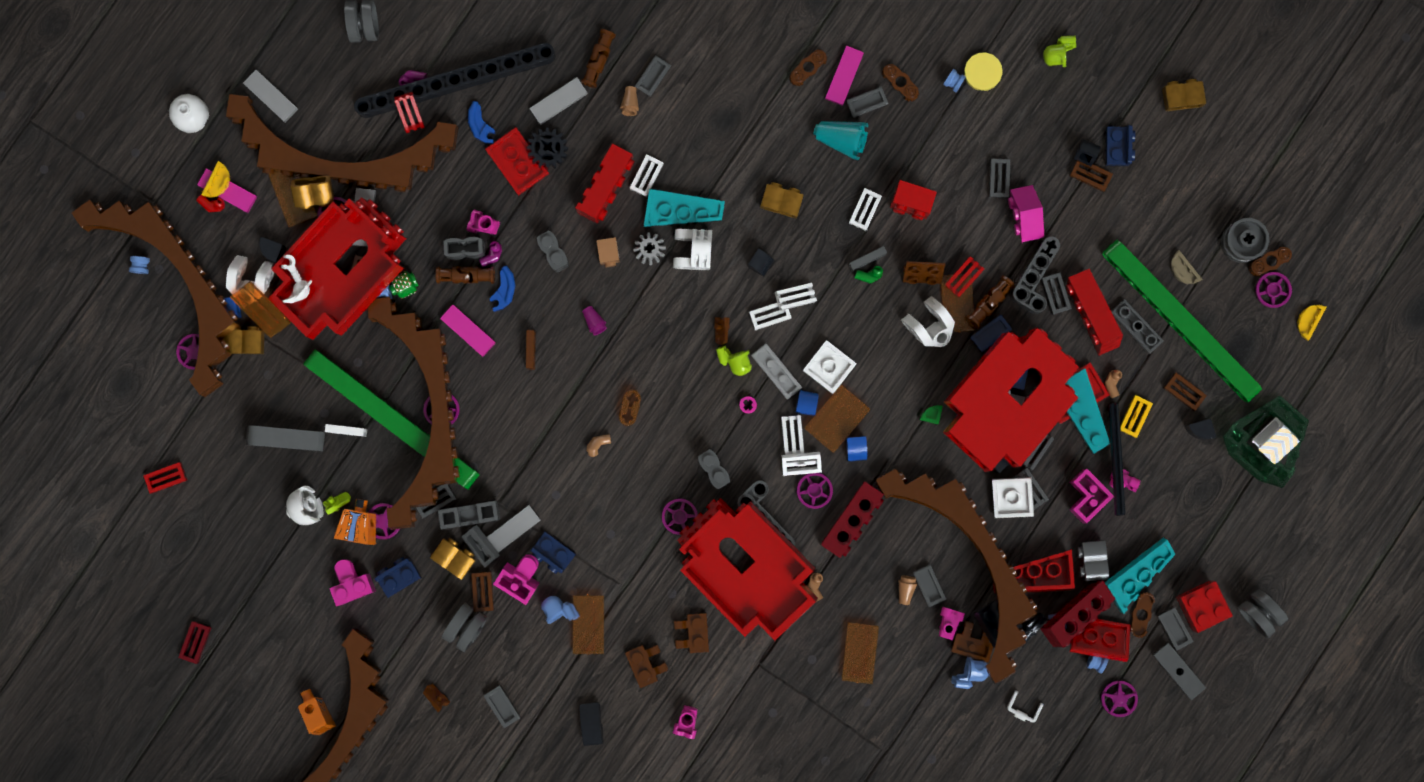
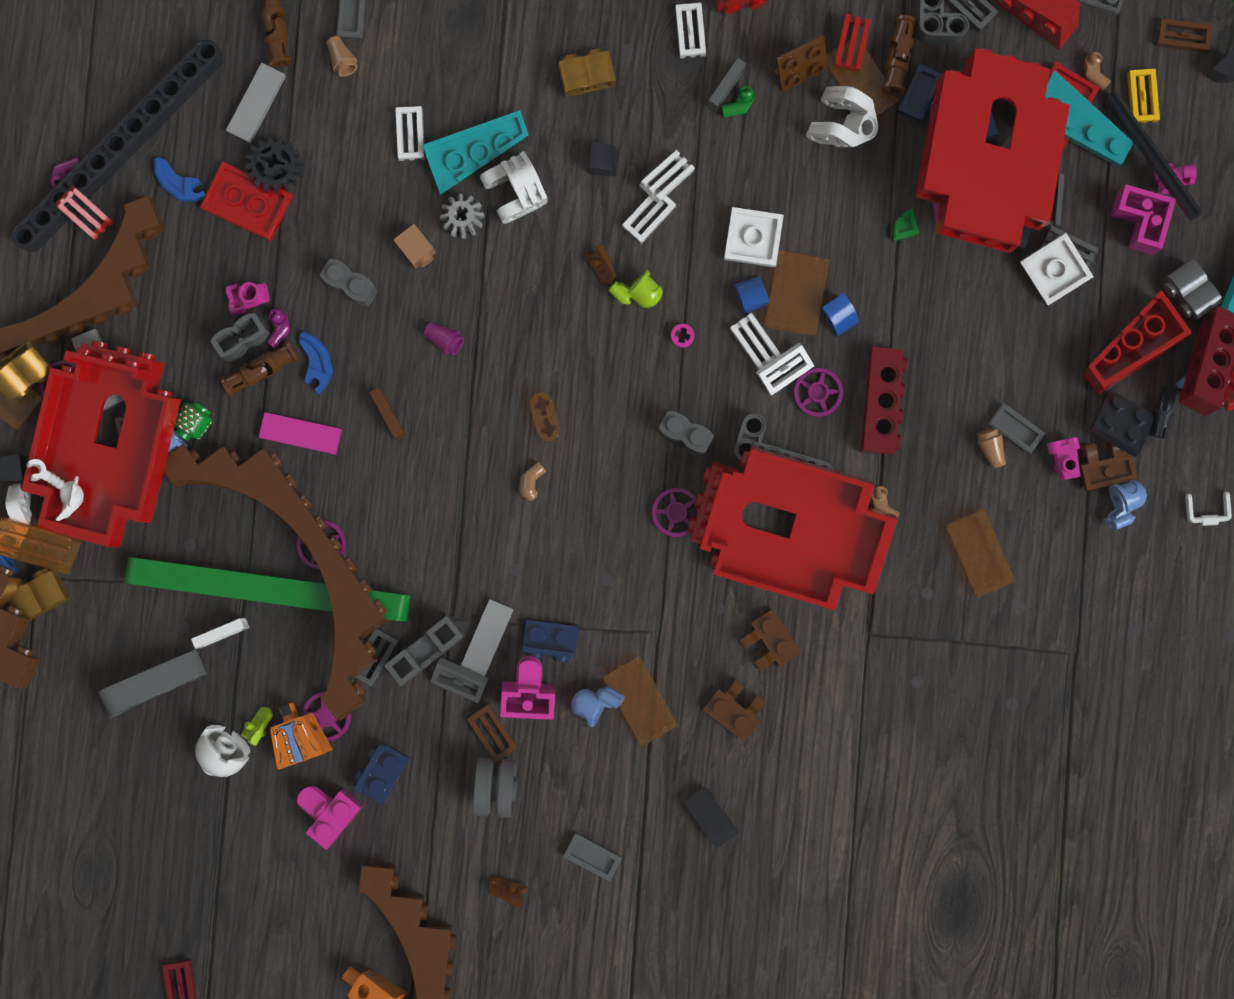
camera: 30 degrees left, 0 degrees up
red tile [143,462,188,494] -> none
pearl gold brick [430,537,476,580] -> none
red wedge [575,144,635,224] -> none
dark pink plate [672,705,698,739] -> none
light grey tile [751,344,802,400] -> none
reddish brown arch [876,469,1037,684] -> none

